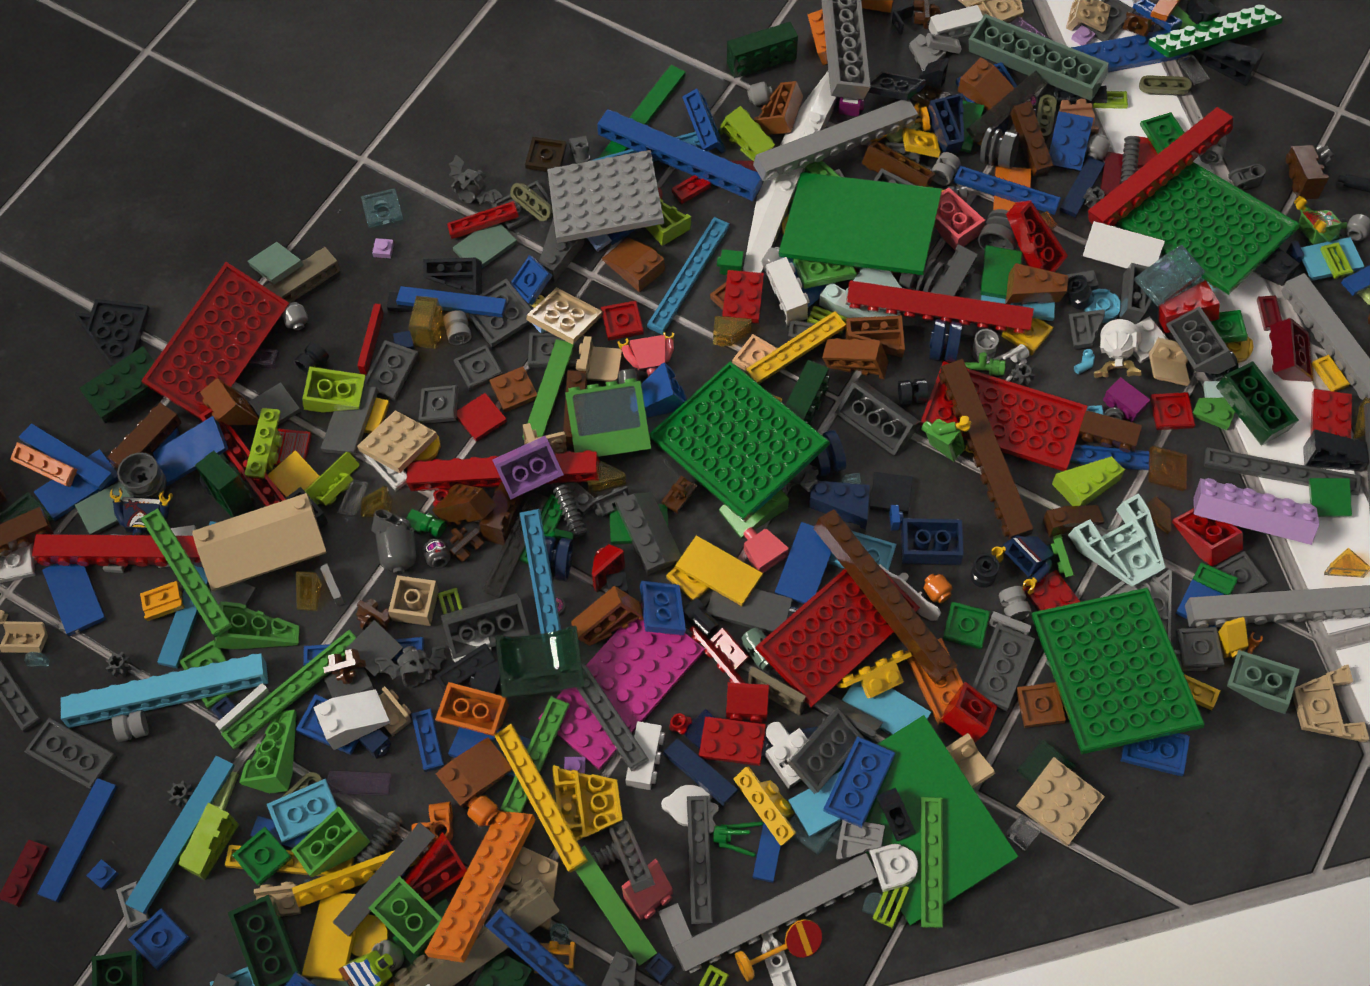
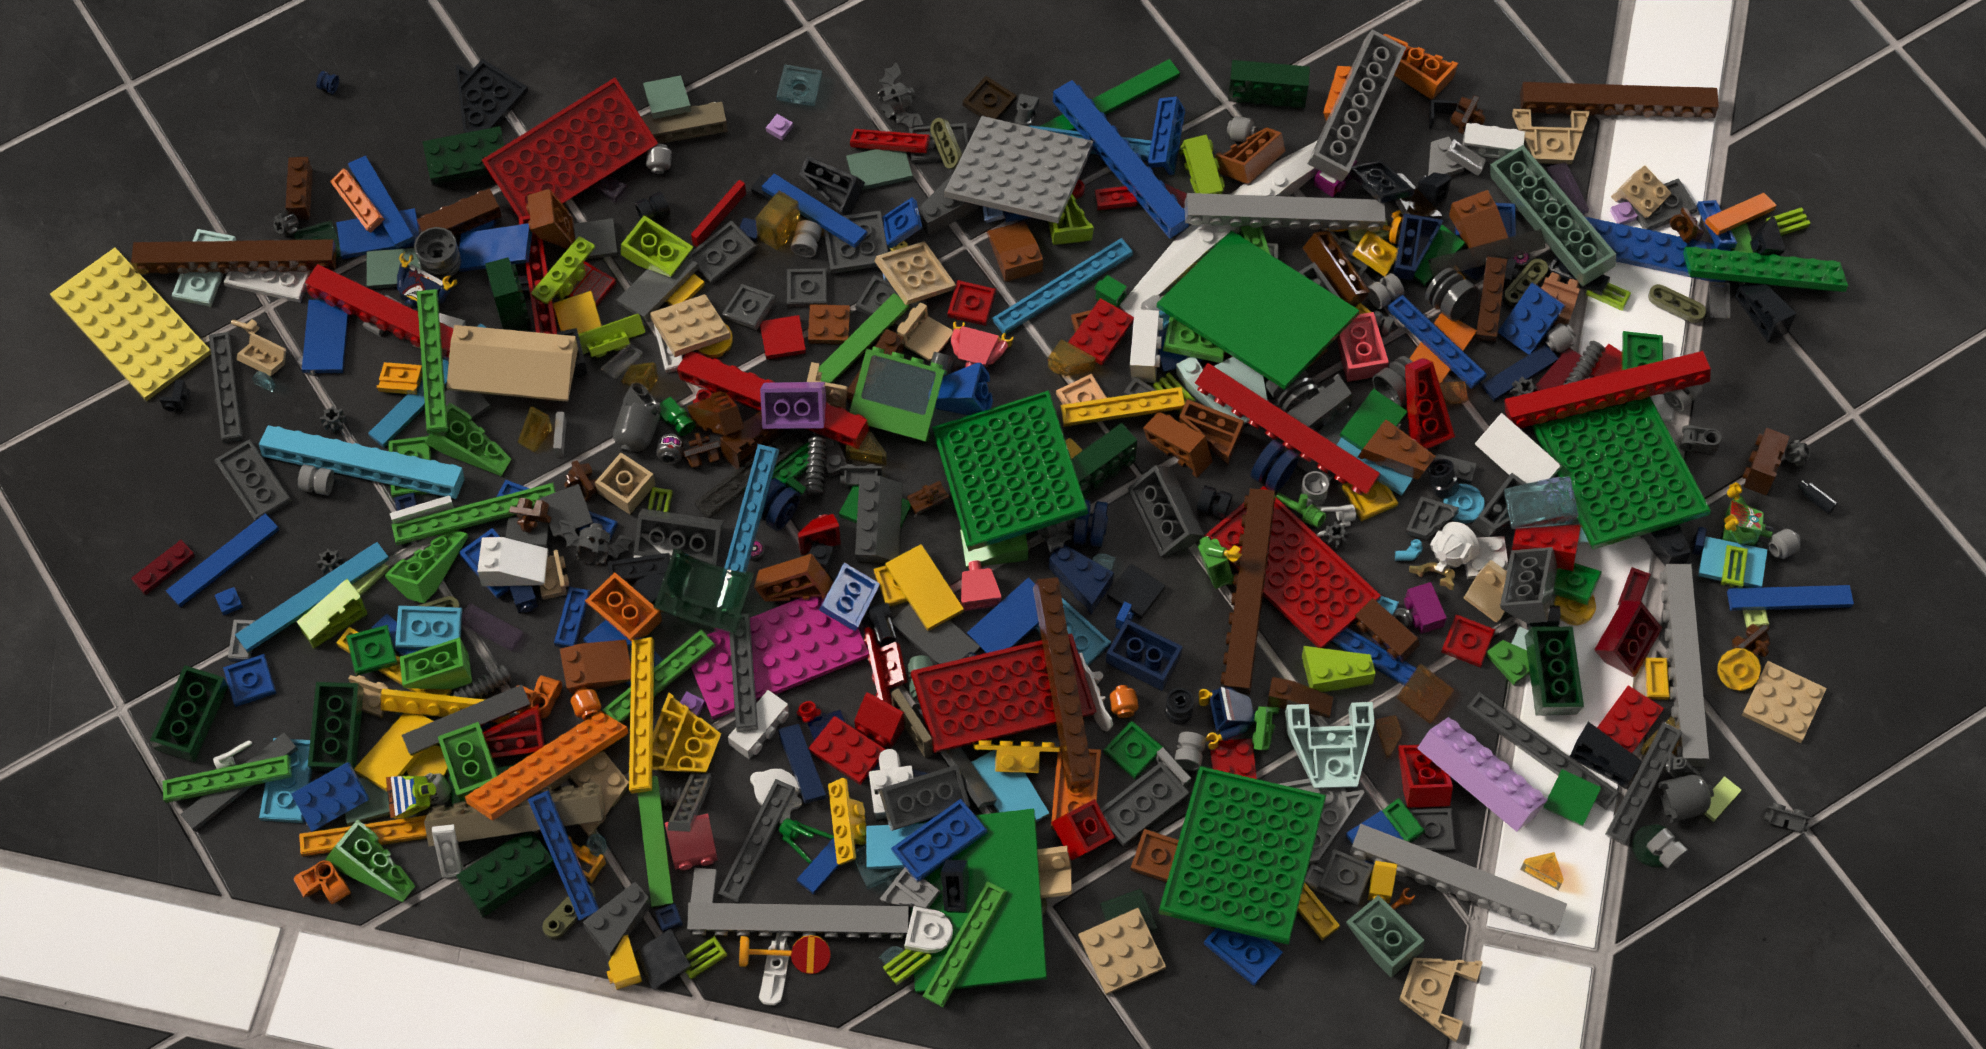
camera: 25 degrees right, 0 degrees up
clear panel [1006,814,1041,851] -> none

